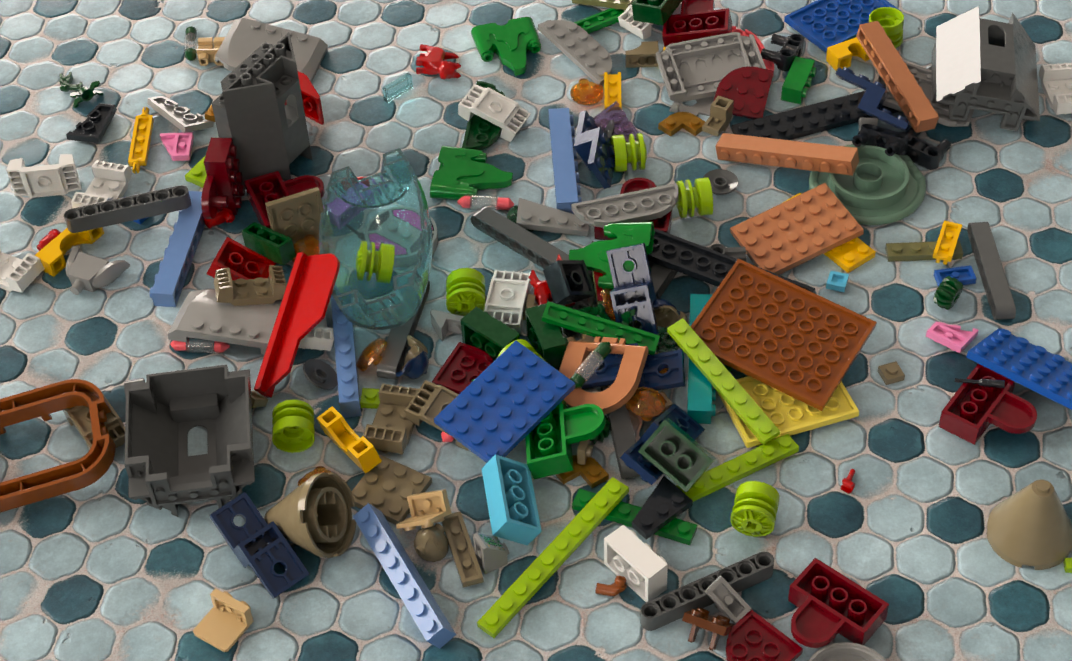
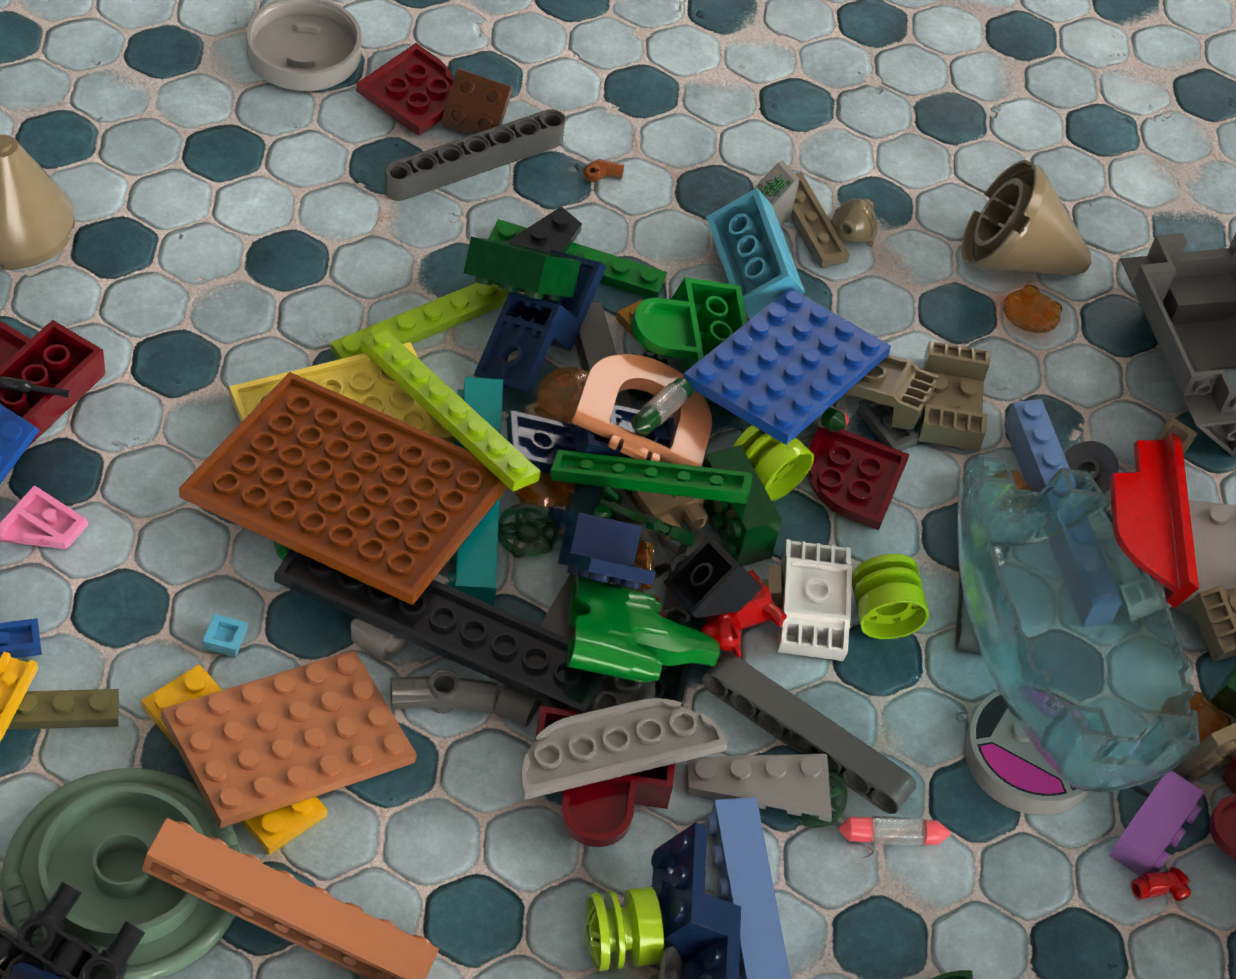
camera: 165 degrees right, 5 degrees up
tan bracket [193,588,254,652] -> none
dark blue bracket [209,492,309,599] -> none
lime wheel [272,399,315,453] -> none
yellow arch [316,406,382,474] -> none
dark tan plate [351,455,432,525] -> none
medium blue brick [353,503,456,649] -> none
lime wheel [355,241,395,283] -> none
lime plate [360,388,380,409] -> none
dark blue hair [396,335,429,379] -> none
tan bracket [396,489,452,531] -> none
green rock [430,145,513,201] -> none
light grey slope [430,309,464,341] -> none
dark green brick [461,307,520,362] -> none
lime plate [477,477,629,638] -> none
white brick [604,525,668,602] -> none
dark tan hair [652,299,688,328] -> none
lime wheel [676,177,713,218] -> none
dark grey dish [703,169,738,195] -> none
light grey slope [704,576,751,624] -> none
lime wheel [730,481,780,537] -> none
dark red brick [788,558,889,648] -> none
red hand [840,469,855,494] -> none
dark tan plate [878,361,905,385] -> none
dark green gear [933,276,963,310] -> none

